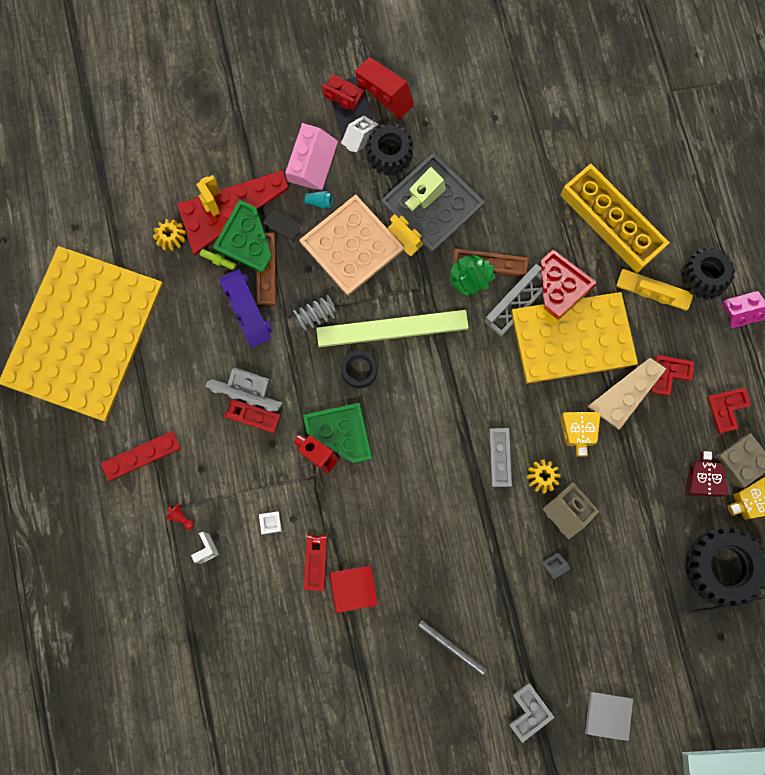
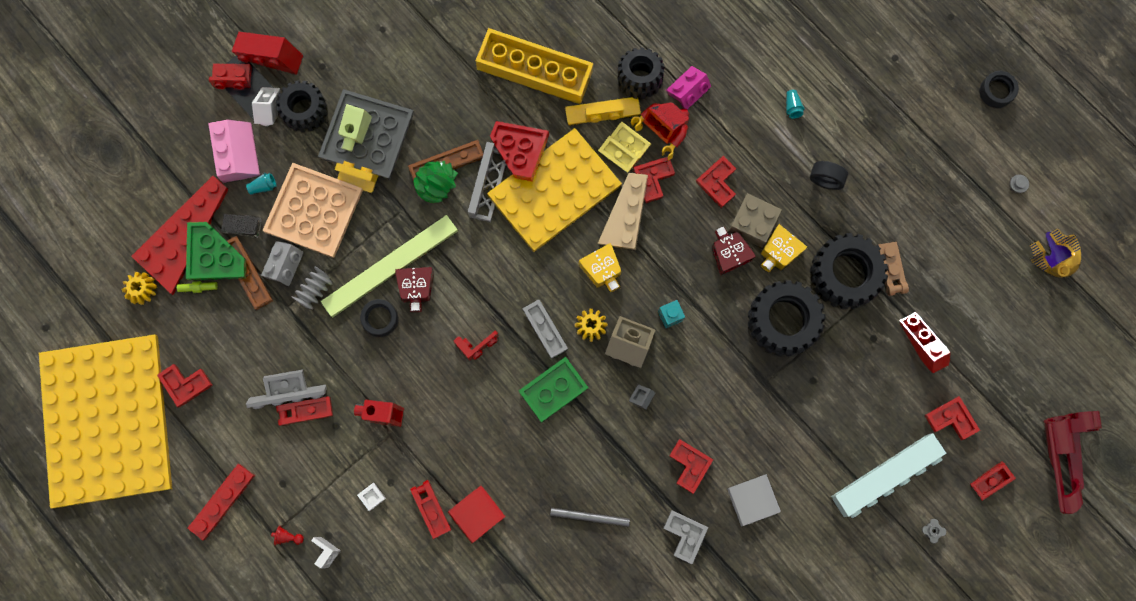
camera: 30 degrees left, 0 degrees up
yellow bracket [196,175,220,217] -> none
dark purple brick [219,269,272,348] -> none
green plate [303,403,372,464] -> none
none -> red plate [157,364,213,408]
none -> light grey bracket [261,241,303,286]
none -> dark red torso [395,267,434,313]
none -> red bracket [454,330,499,361]
none -> green plate [519,357,588,423]
none -> light yellow slope [598,121,651,173]
none -> red torso [631,102,689,160]
none -> teal brick [658,300,685,329]
none -> red plate [669,439,713,494]

